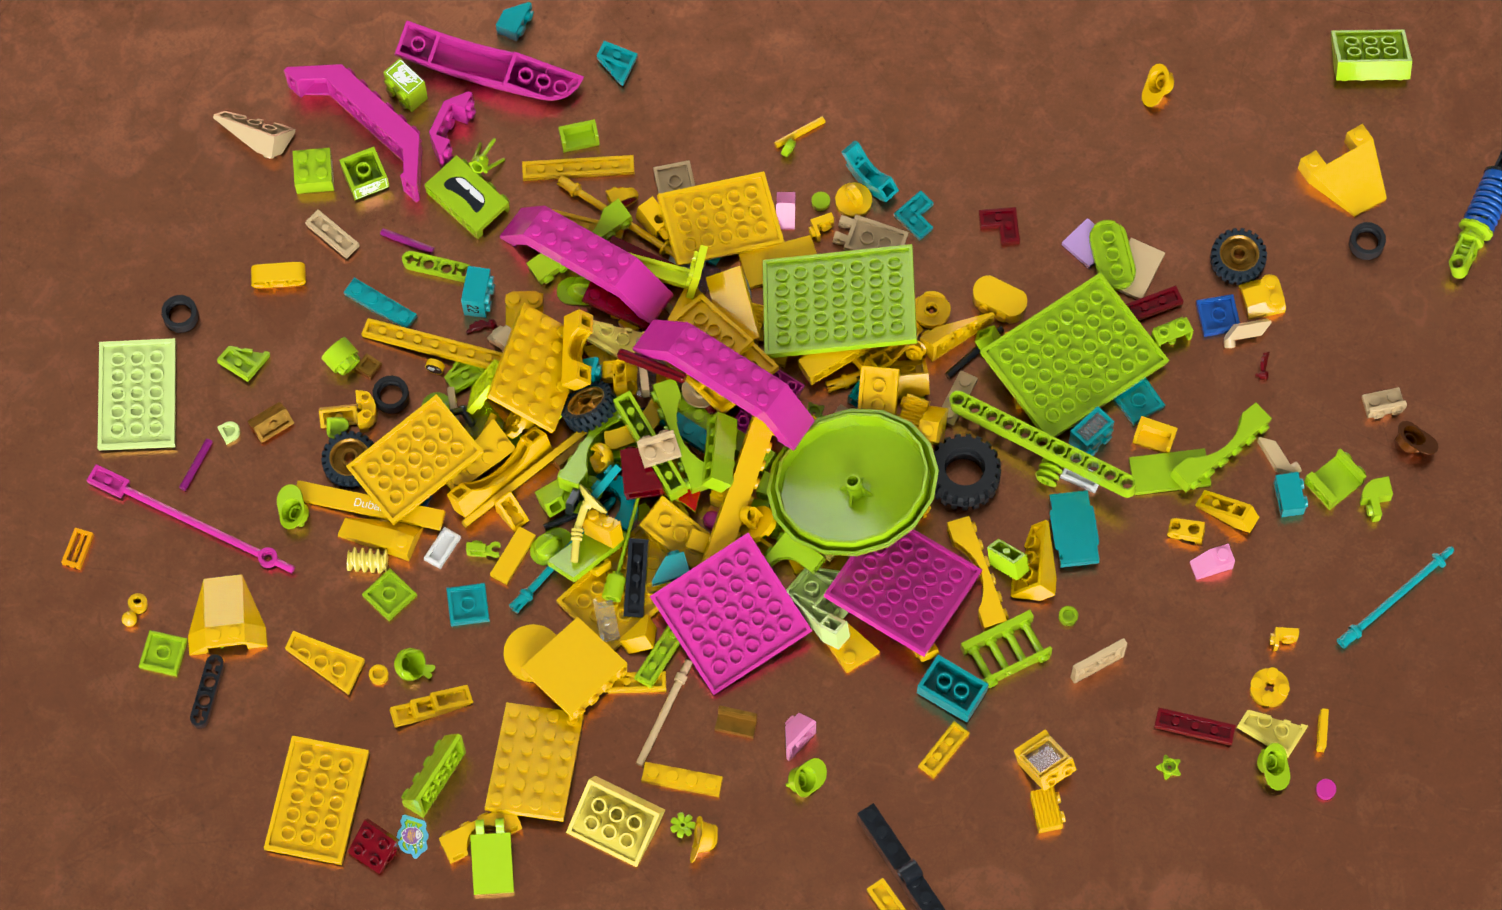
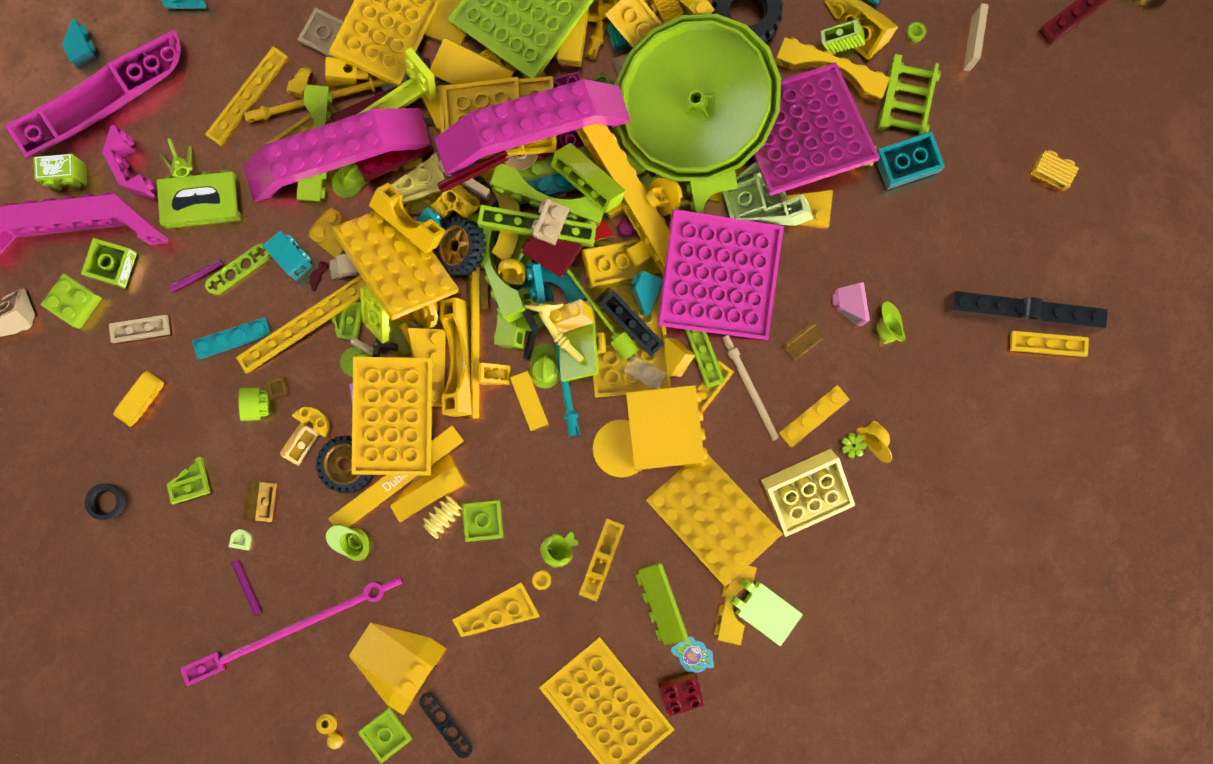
camera: 55 degrees left, 15 degrees up
light orange tile [61,528,94,570] -> none
yellowish green plate [98,338,176,451] -> none
lime tile [327,417,349,439] -> none
black tyre [372,375,410,414] -> none
white tile [424,527,461,569] -> none
tile [425,358,445,375] -> none
teal tile [446,583,490,627] -> none
lime plate [466,540,501,558] -> none
lime panel [559,119,600,153] -> none
yellow tile [918,721,970,779] -> none
yellow window [1014,729,1076,791] -> none
lime plate [1156,755,1181,780] -> none

